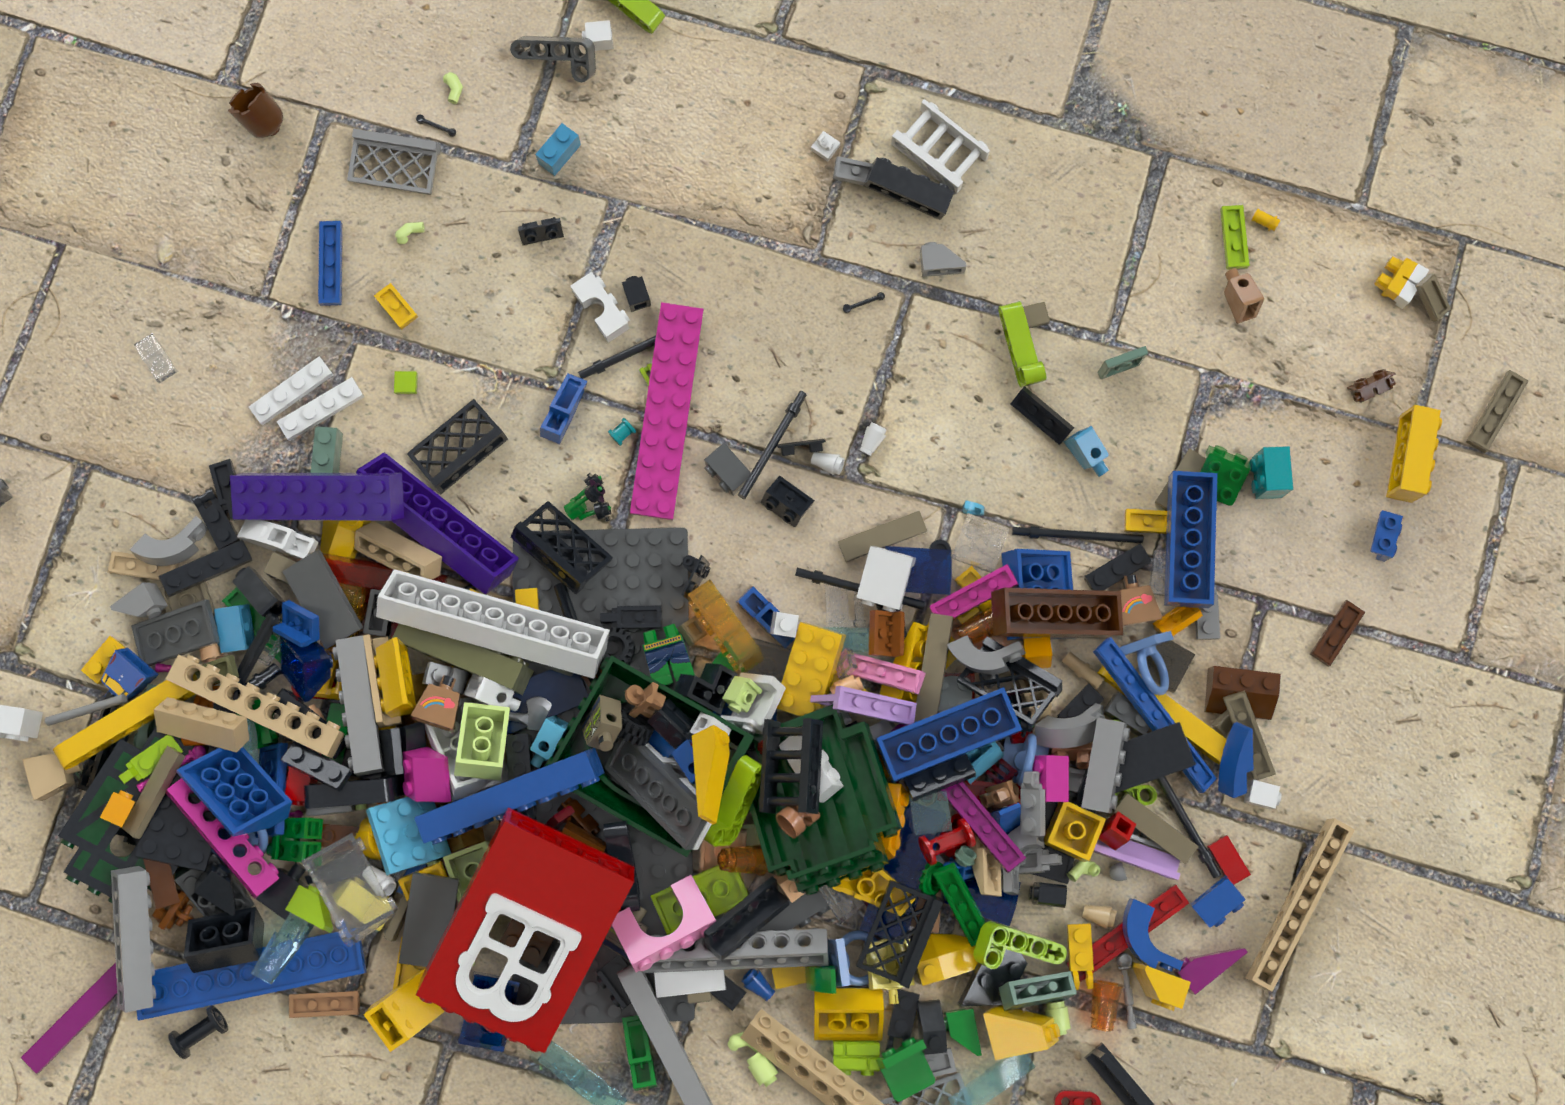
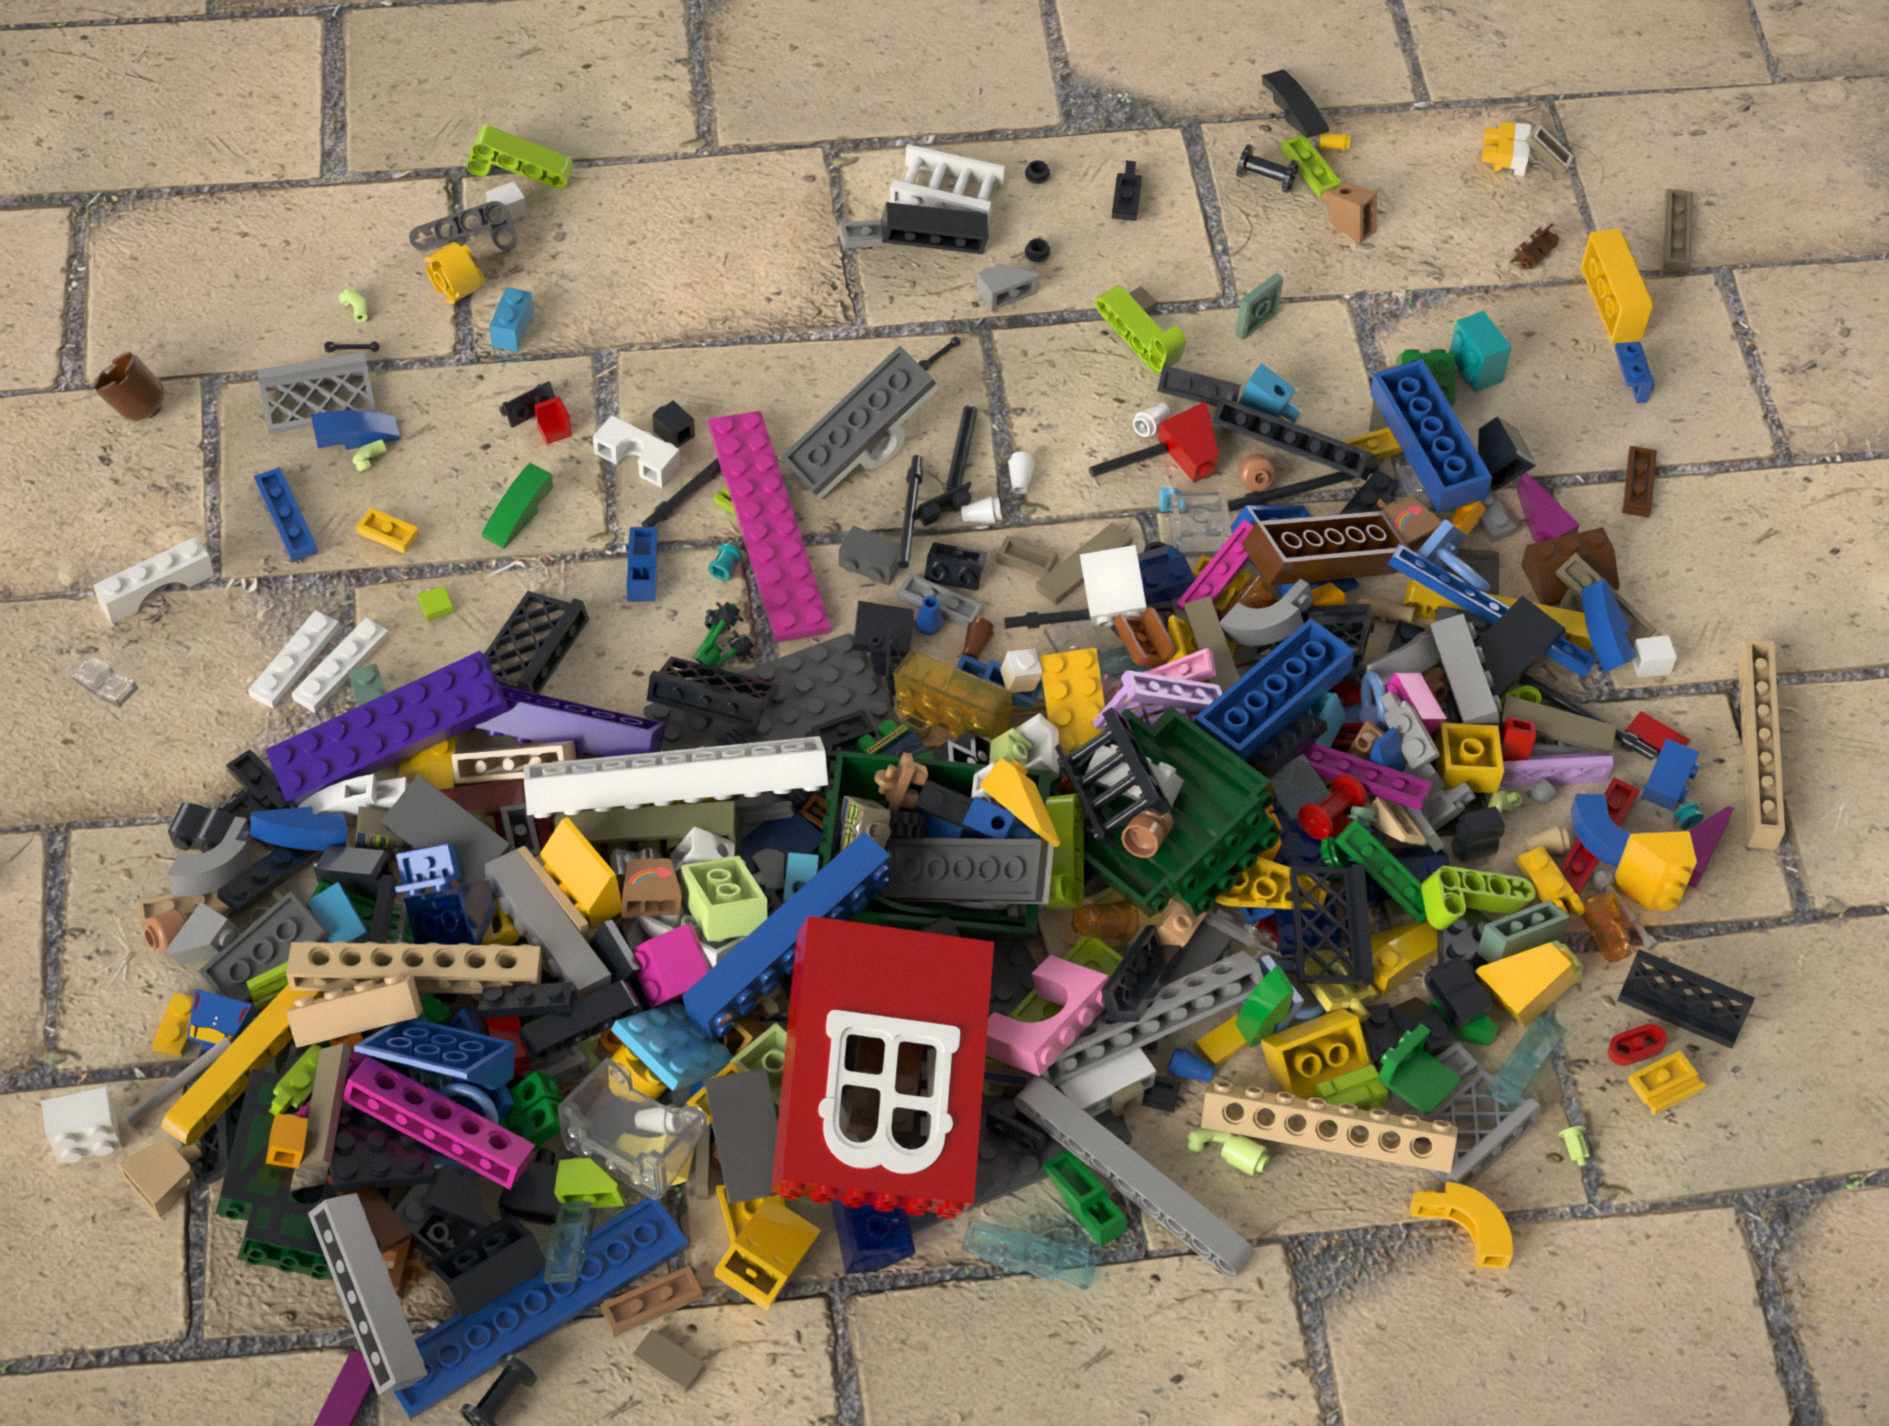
camera: 25 degrees left, 25 degrees down
white tile [811,131,840,162] -> none
none -> white arch [93,536,215,624]
none -> nougat head [143,909,189,953]
none -> black brick [168,802,237,853]
none -> lime tile [246,961,289,1009]
none -> blue slope [250,807,348,851]
none -> blue slope [310,410,400,450]
none -> yellow brick [424,242,485,304]
none -> green slope [482,462,553,549]
none -> red panel [535,396,572,444]
none -> dark tan tile [632,1329,705,1393]
none -> dark grey piece [780,345,940,500]
none -> black tile [853,601,914,658]
none -> light grey tile [897,573,985,629]
none -> blue cone [916,596,944,635]
none -> black axle [946,405,977,492]
none -> copper cone [962,617,994,660]
none -> dark tan tile [996,536,1058,578]
none -> black plate [1025,160,1050,184]
none -> black plate [1025,238,1051,262]
none -> black bar [1089,442,1166,477]
none -> black hinge [1111,160,1142,221]
none -> white cone [1133,403,1170,437]
none -> red slope [1158,402,1219,483]
none -> black brick [1212,397,1376,481]
none -> black hose [1236,144,1299,193]
none -> nougat head [1238,453,1276,492]
none -> black slope [1262,69,1329,138]
none -> black brick [1424,956,1493,1030]
none -> black slope [1478,416,1536,490]
none -> magenta slope [1516,472,1580,543]
none -> teal bush [1673,802,1704,830]

